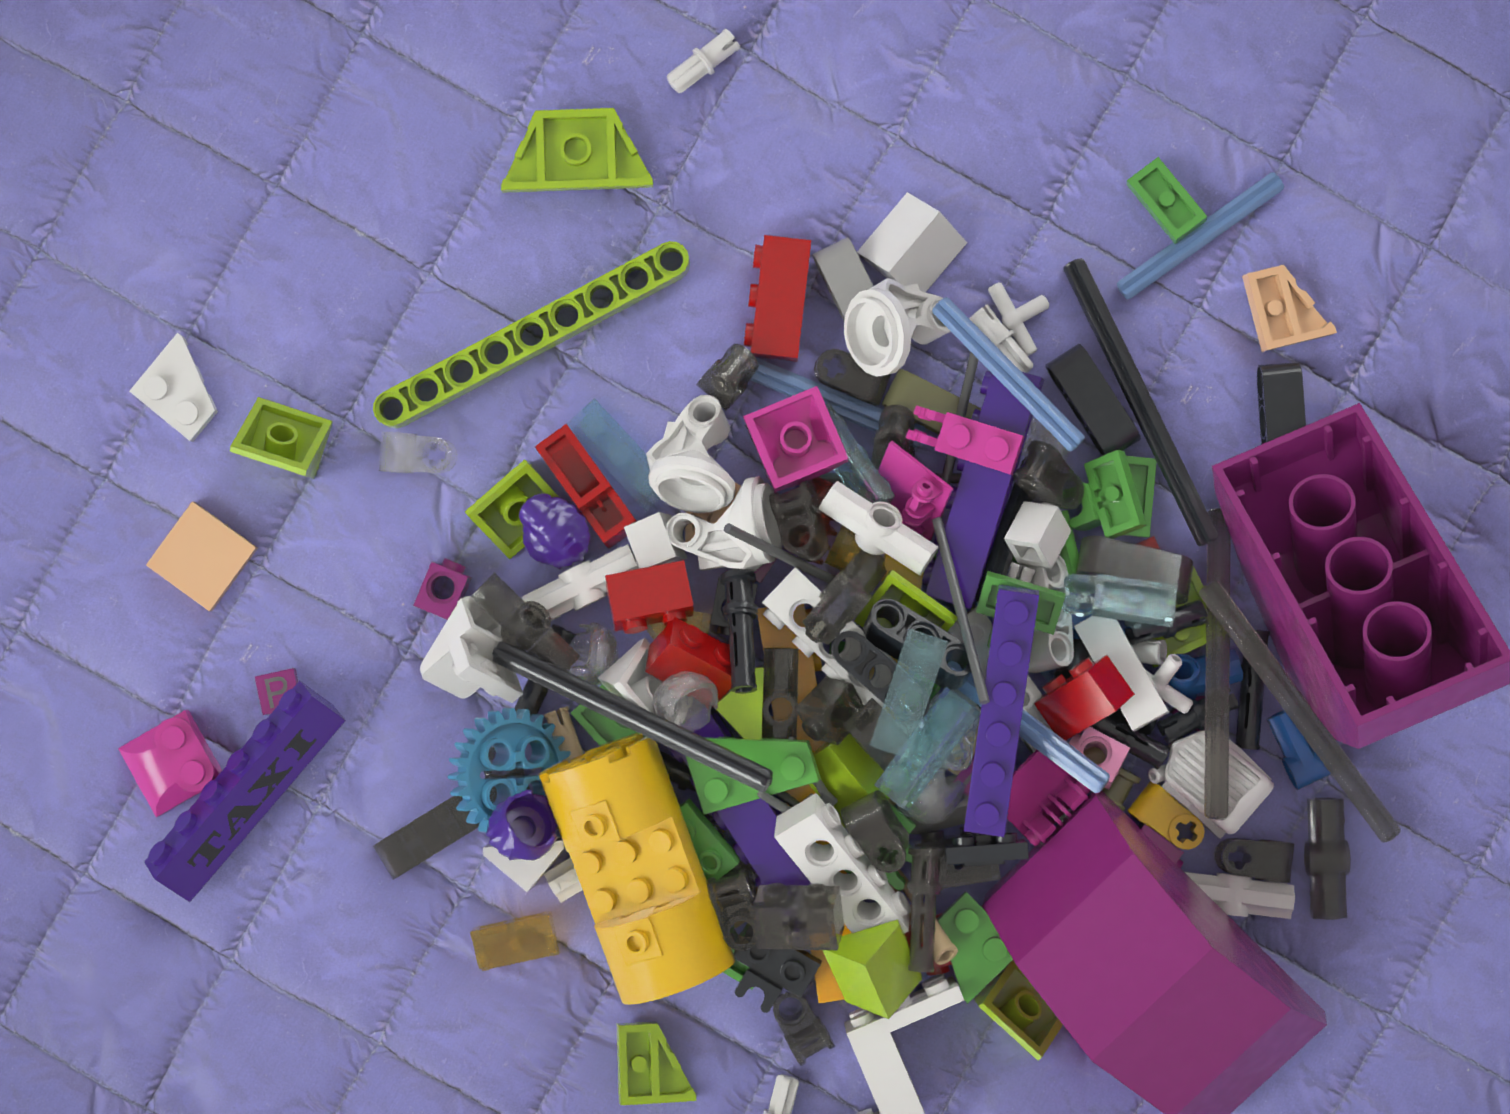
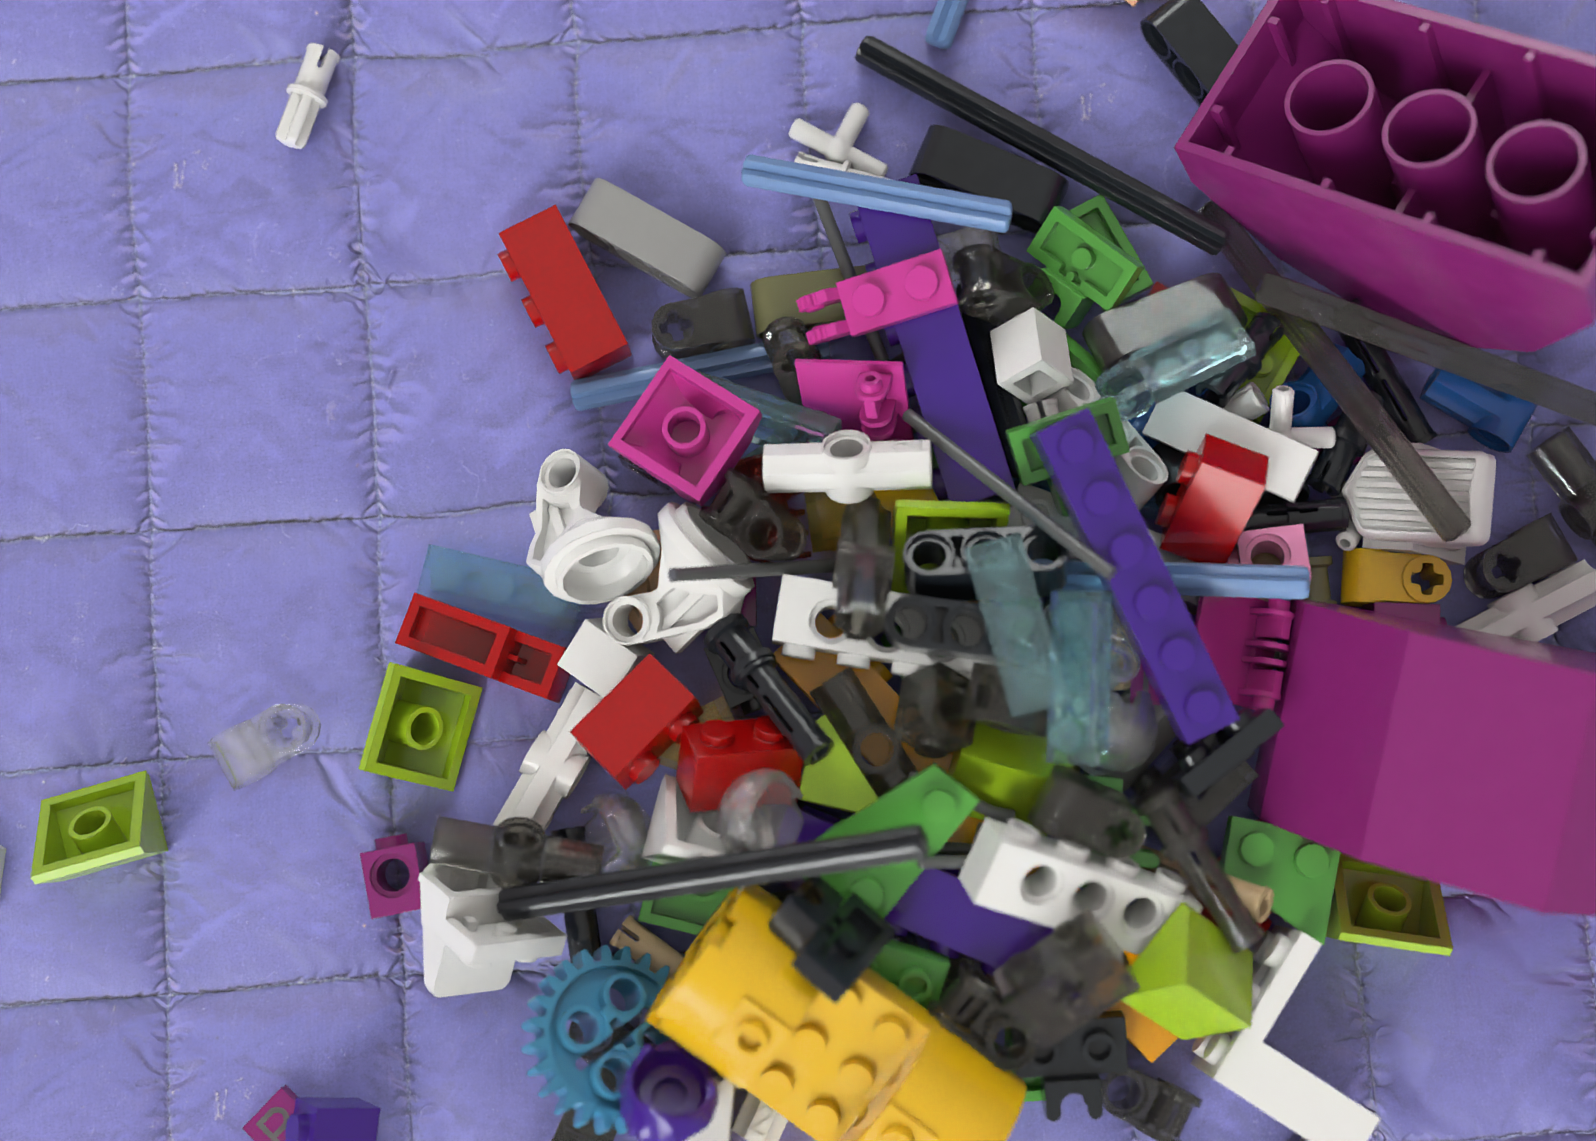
camera: 35 degrees left, 5 degrees down
light nougat tile [146,501,258,611] -> none
lime beam [373,241,690,429] -> none
lime wing [501,108,653,193] -> none
dark purple hair [519,493,590,570] -> none
clear smoke piece [696,344,759,411] -> none
white piece [844,278,951,377] -> none
white slope [857,192,967,292] -> none
none -> black plate [768,875,897,1005]

